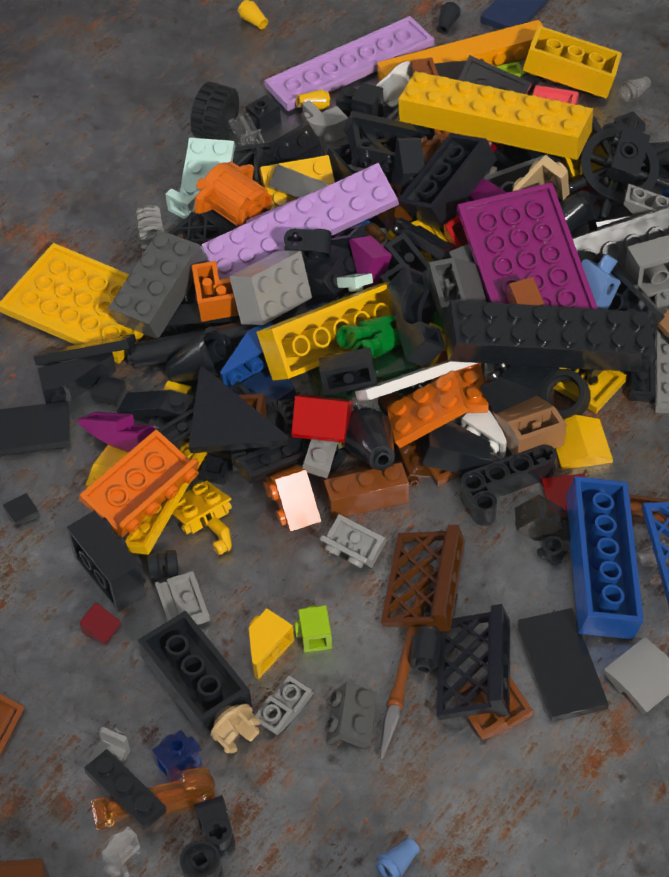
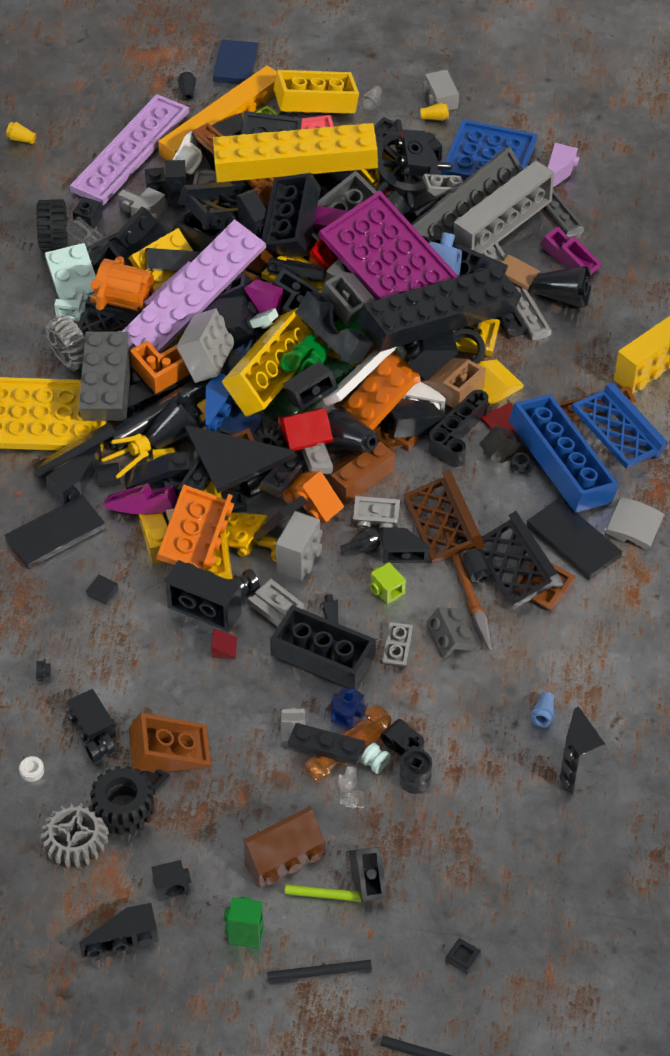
camera: 30 degrees left, 0 degrees up
tan piece [211,704,261,754] -> none
yellow slope [249,608,294,680] -> none
black piece [284,228,332,260] -> none
yellow cone [296,89,330,112] -> none
dark orange brick [505,277,544,306] -> none
tan bracket [512,155,569,200] -> none
none -> yellow plant [101,433,151,479]
none -> black tile [254,496,307,542]
none -> light grey brick [276,511,322,581]
none -> black piece [322,594,339,624]
none -> black piece [340,529,381,554]
none -> light aqua wheel [360,743,391,774]
none -> black slope [382,527,429,563]

